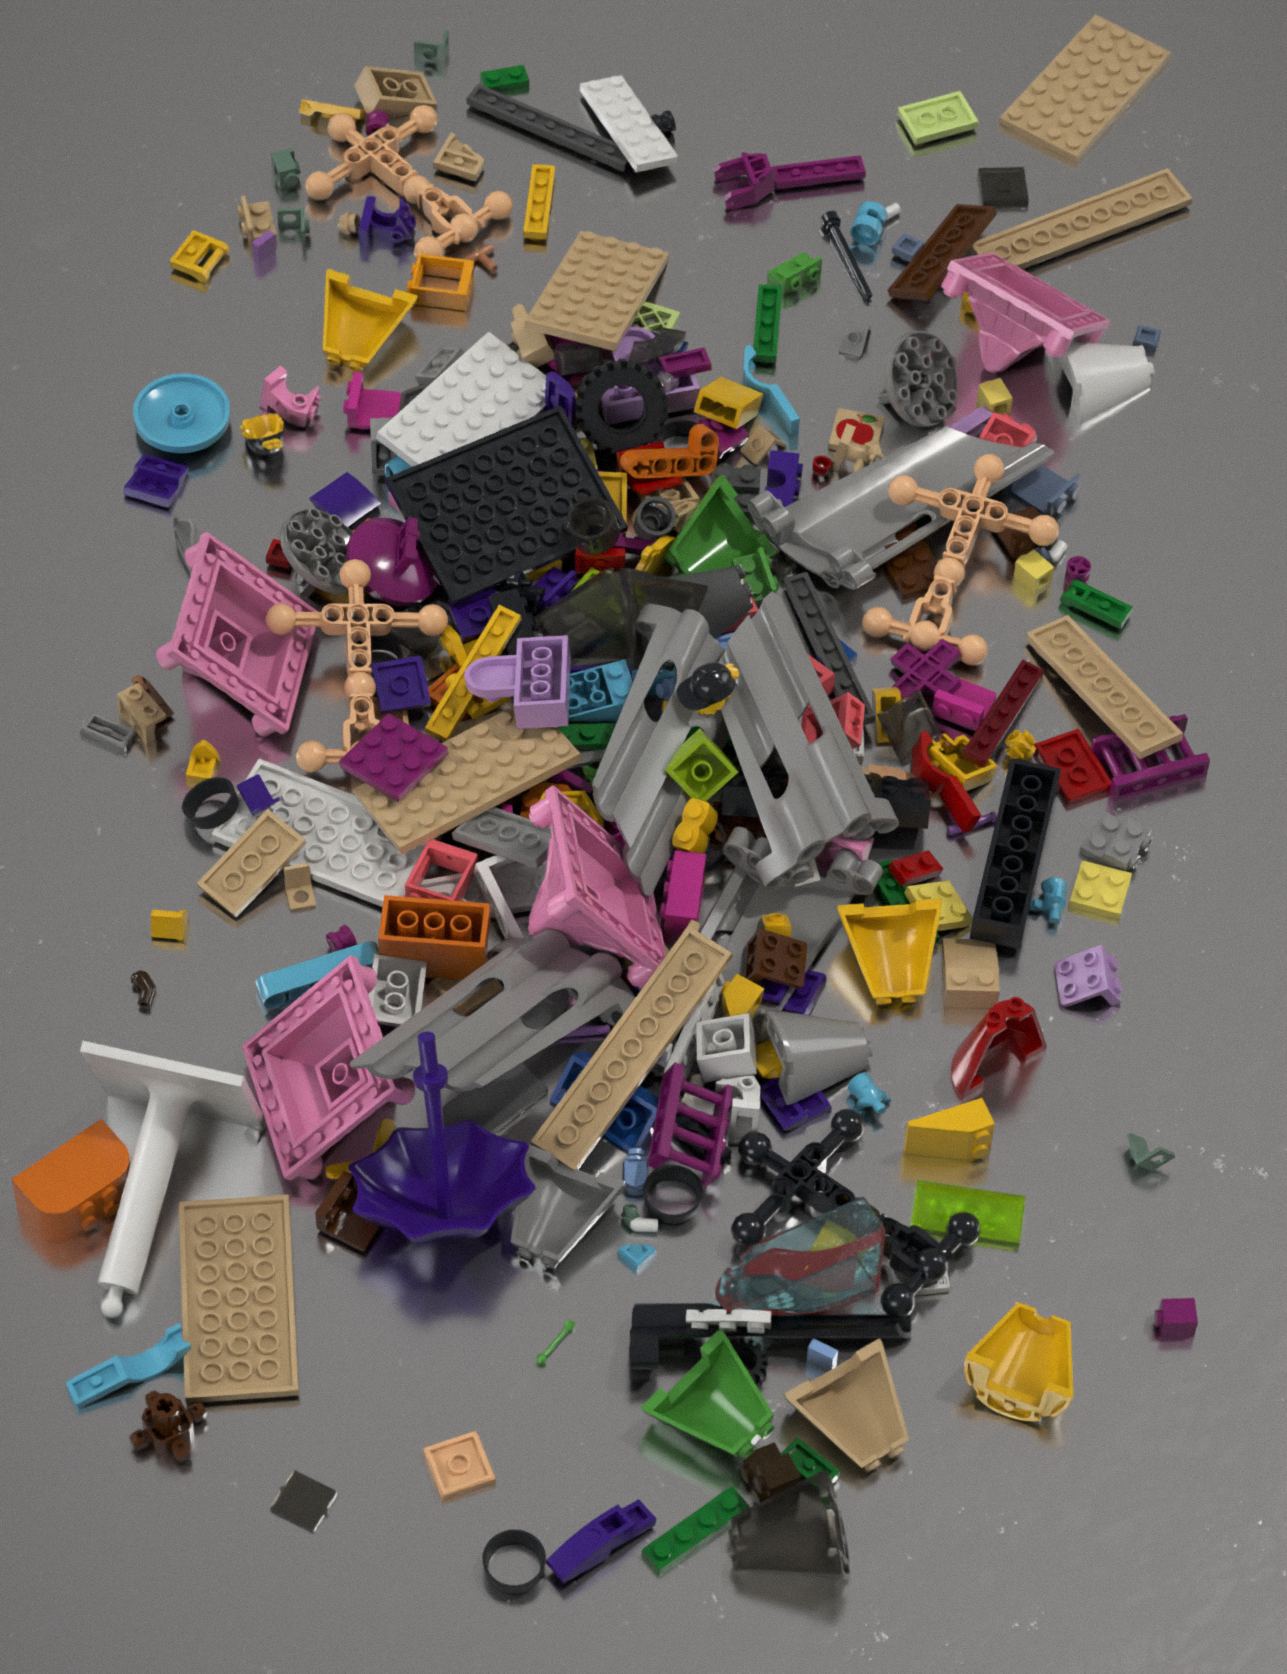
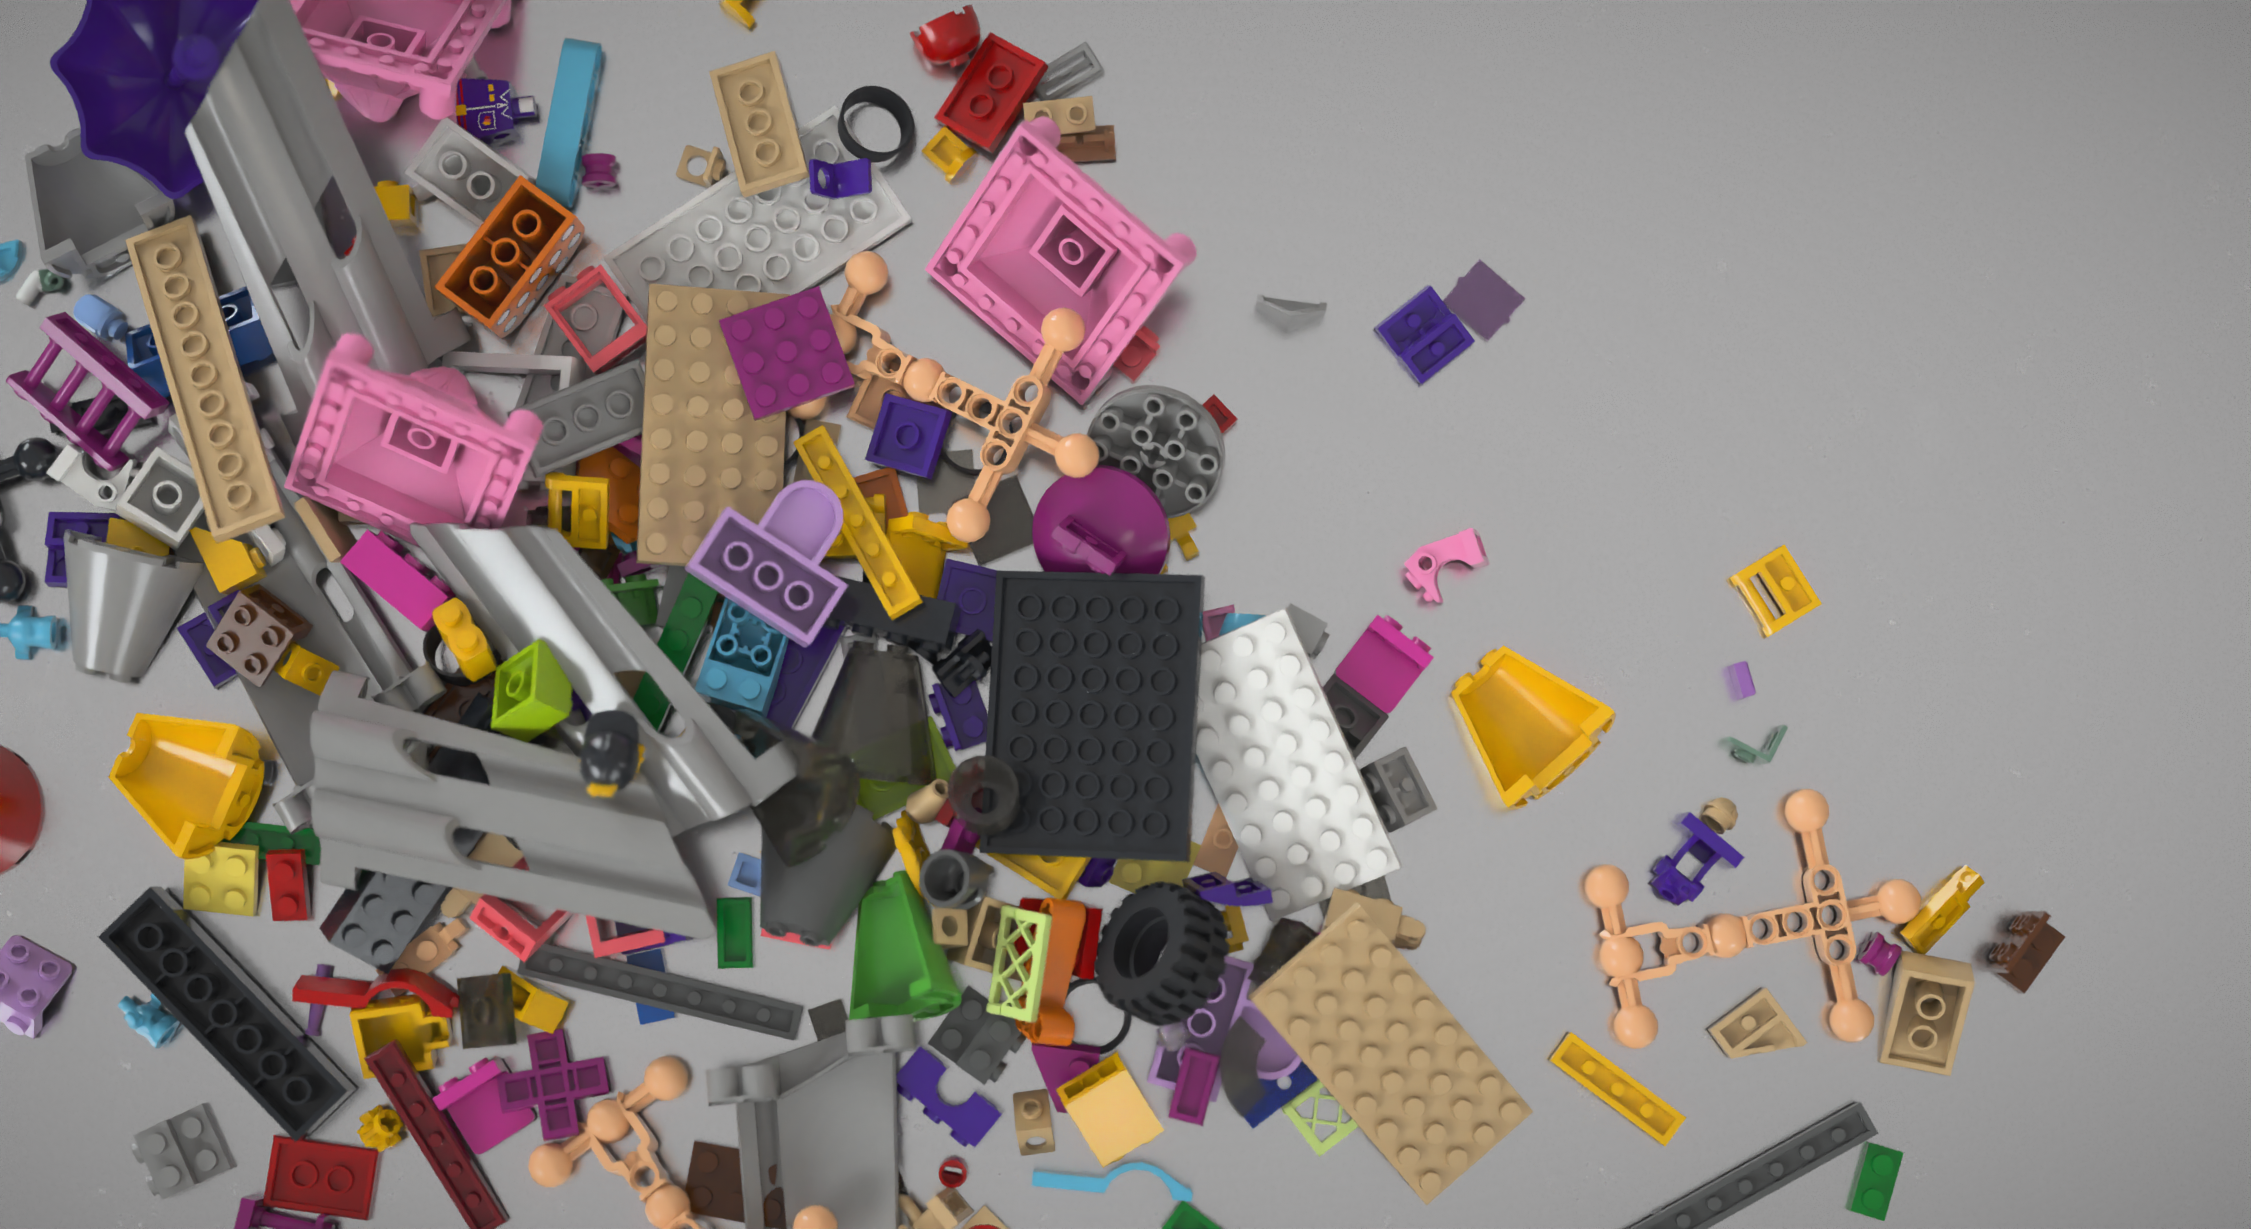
camera: 125 degrees right, 30 degrees up
medium azure dish [133,373,230,453] -> none
tan bracket [237,196,277,245] -> none
yellow hair [239,413,285,456] -> none
sand green brick [271,148,301,189] -> none
dark purple slope [309,472,381,528] -> none
light orange window [407,254,474,311] -> none
sand green bracket [414,29,449,63] -> none
nougat piece [464,243,498,273] -> none
black tyre [643,1165,703,1224] -> none
bright green bracket [731,547,779,604] -> none
tan slope [942,938,1000,1009] -> none
light yellow plate [1069,860,1132,920] -> none
none -> tan cone [906,779,951,824]
none -> red cylinder [910,5,981,68]
none -> red plate [934,32,1049,154]
none -> yellowish green window [986,904,1052,1022]
none -> clear purple piece [1443,259,1526,342]
none -> reddish brown bracket [1987,911,2066,994]

